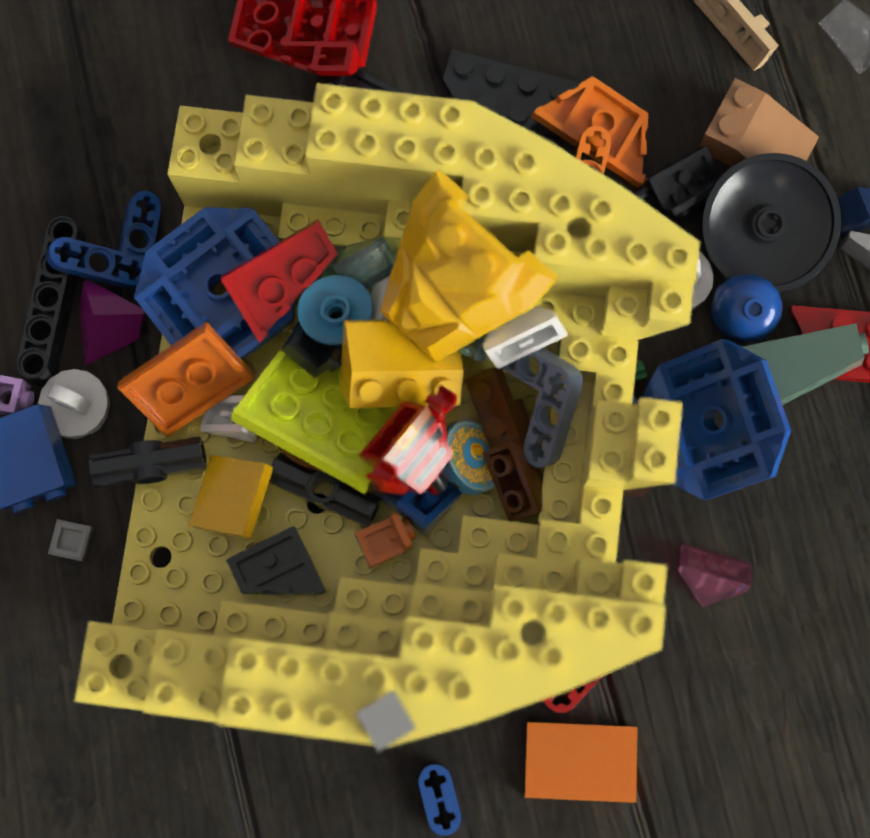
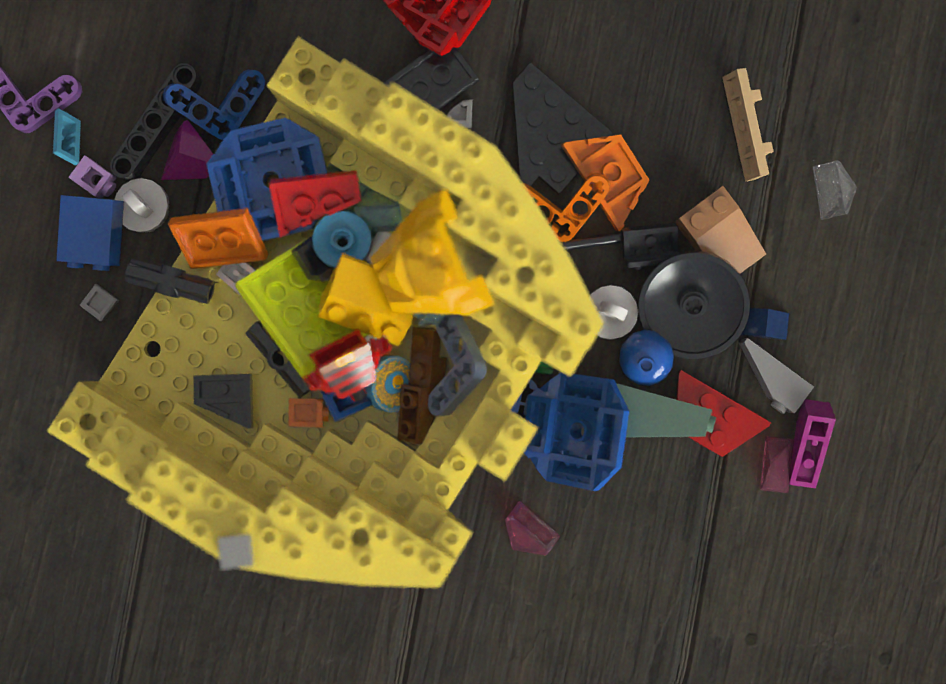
camera: 25 degrees right, 10 degrees up
yellow tile [189,455,273,540] -> none
blue beam [419,764,461,836] -> none
white slope [483,306,568,369] -> none
orange tile [524,722,637,803] -> none

